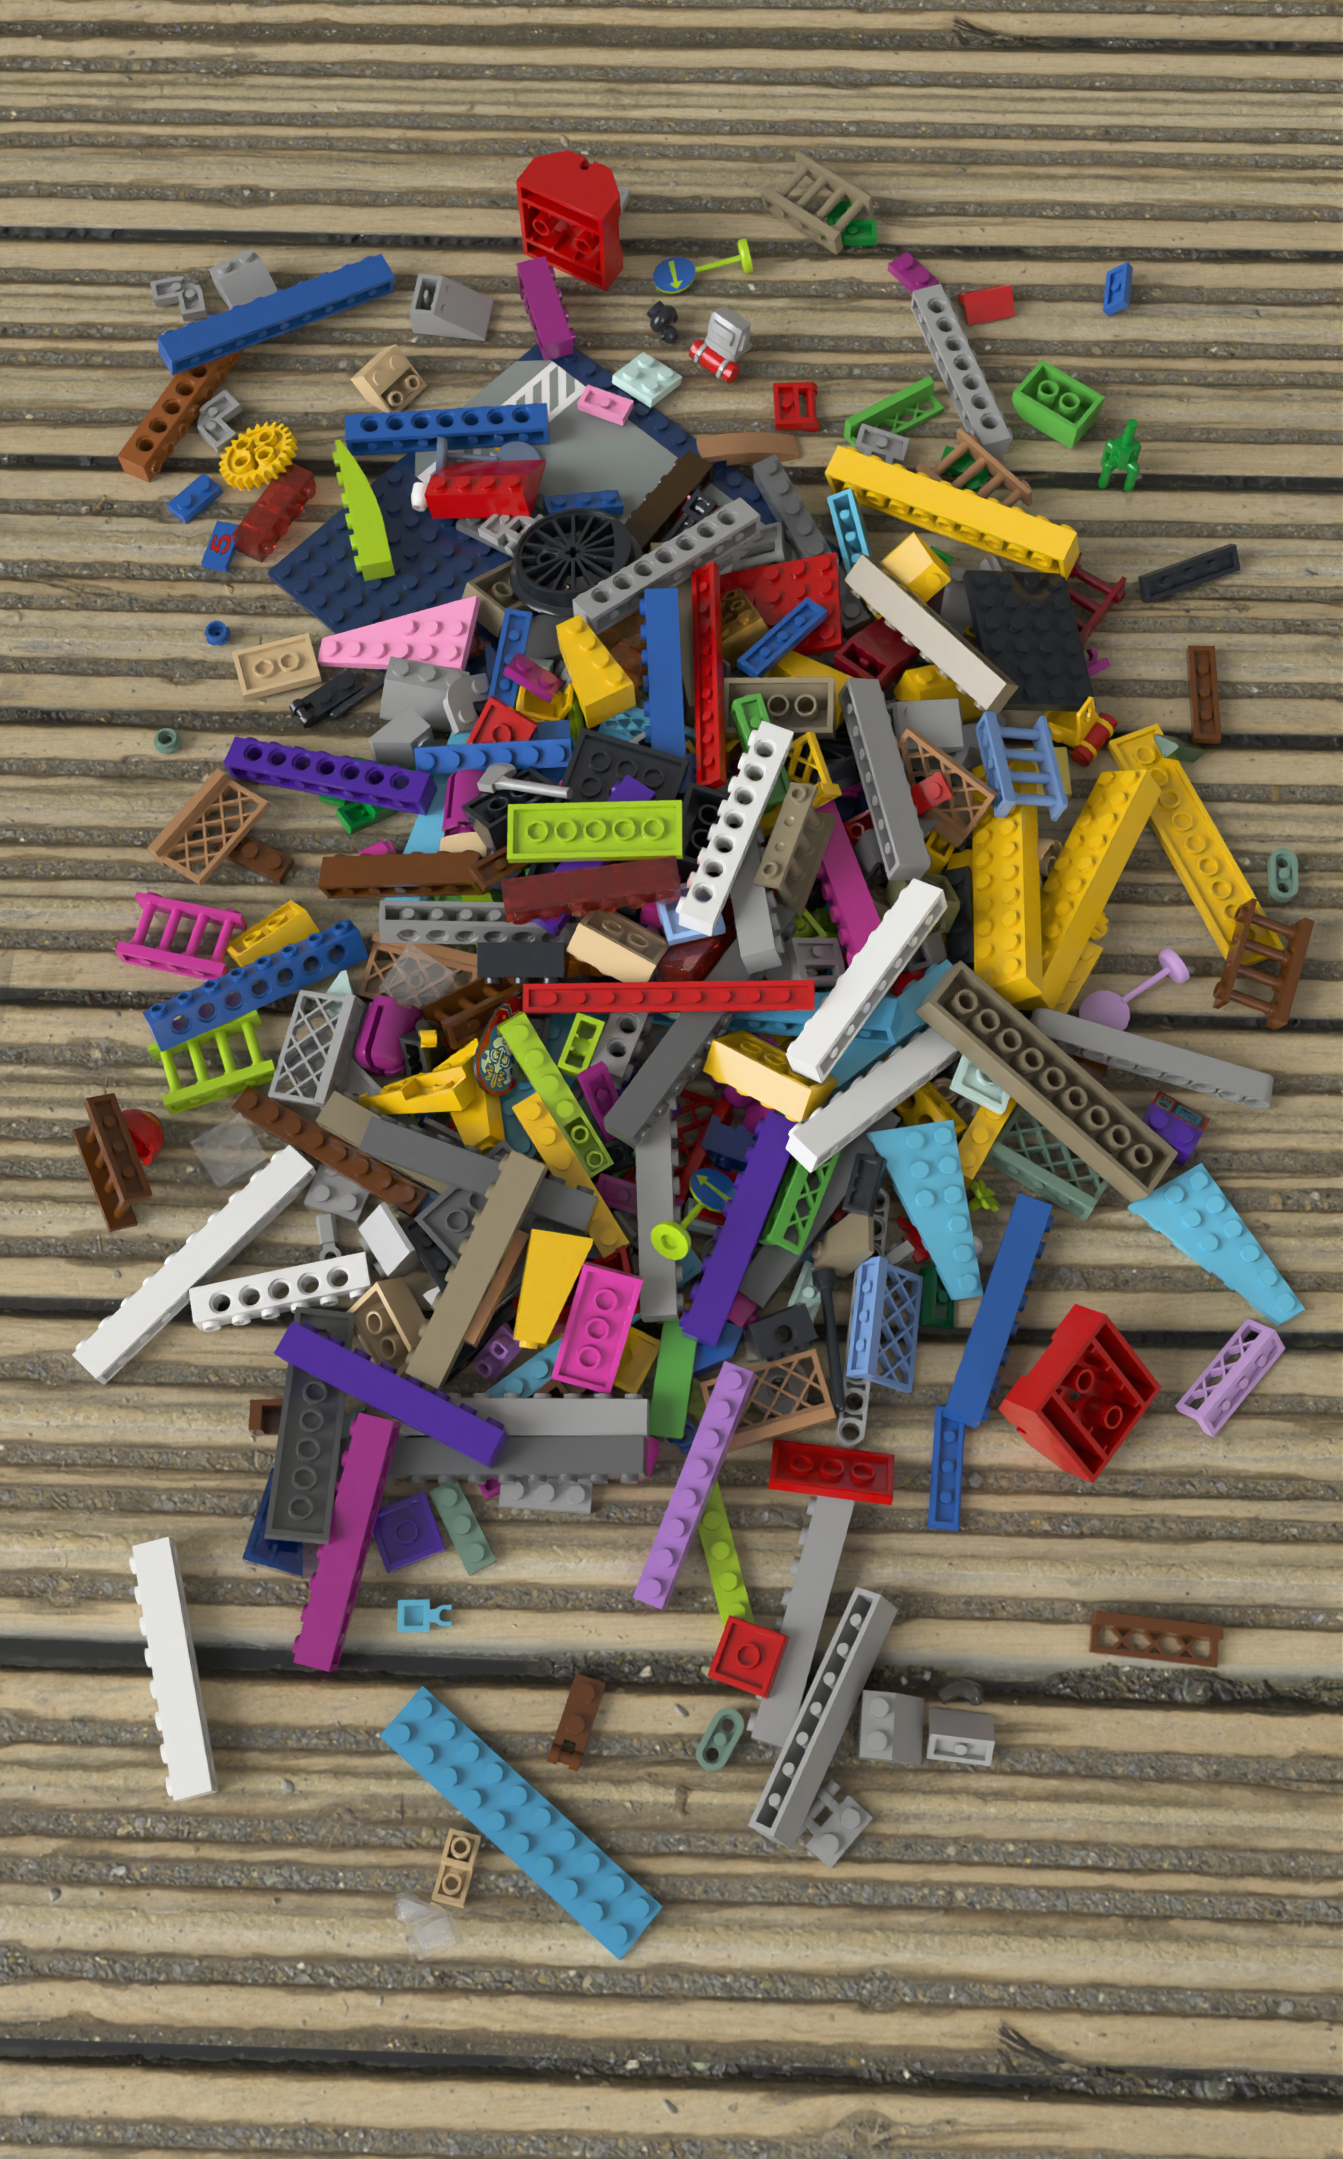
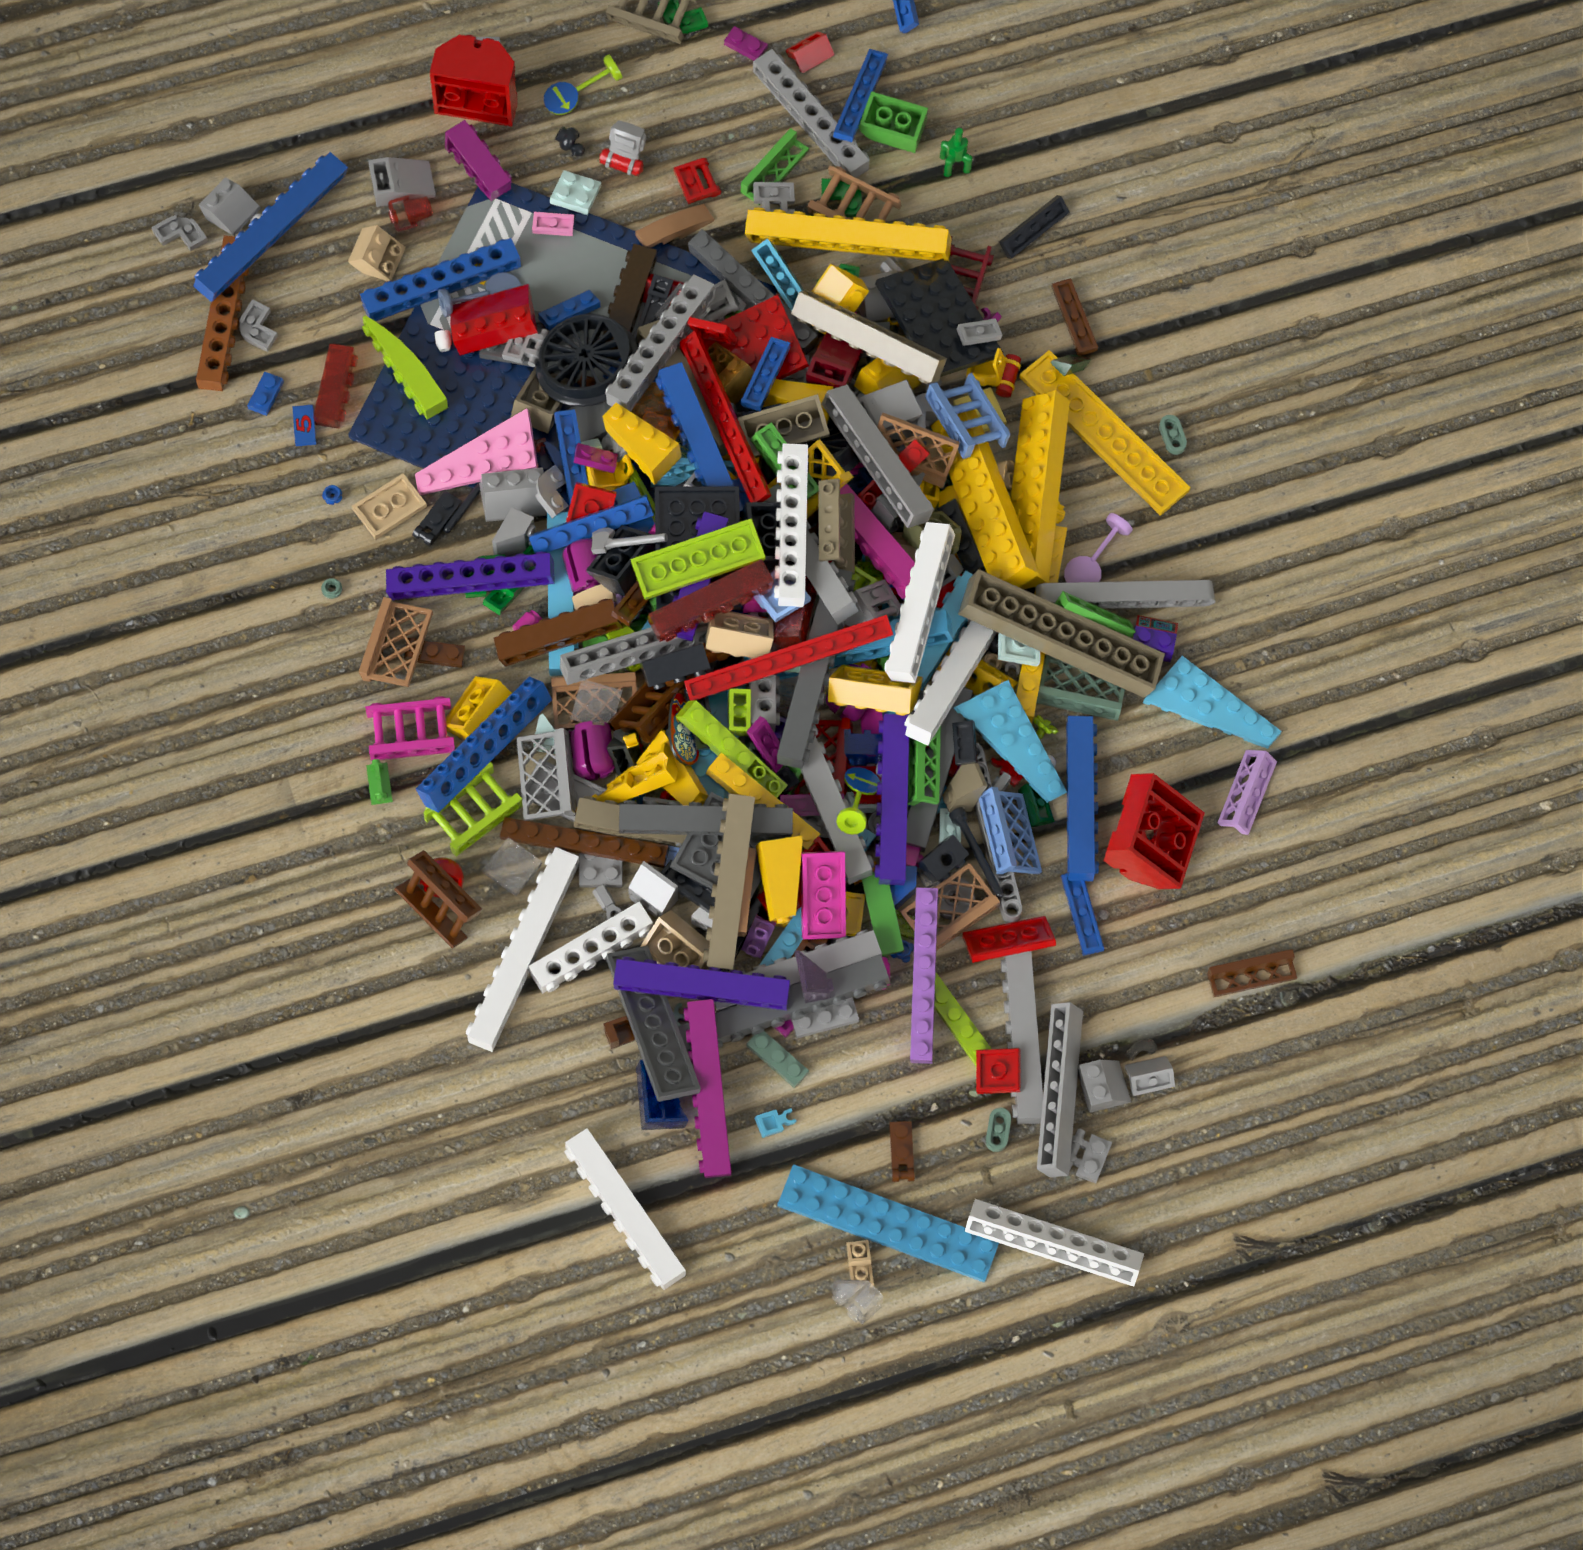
camera: 25 degrees left, 0 degrees up
yellow gear [219,422,298,491] -> none
dark purple plate [373,1491,446,1574] -> none
reddish brown fence [1213,898,1315,1030] -> none
none -> bright green hinge [366,759,393,805]
none -> clear red piece [388,195,433,232]
none -> red tile [687,317,738,345]
none -> clear purple slope [795,950,834,1003]
none -> blue plate [833,49,888,142]
none -> light grey plate [957,318,1002,346]
none -> white brick [965,1199,1144,1286]
none -> bright green panel [1054,591,1136,638]

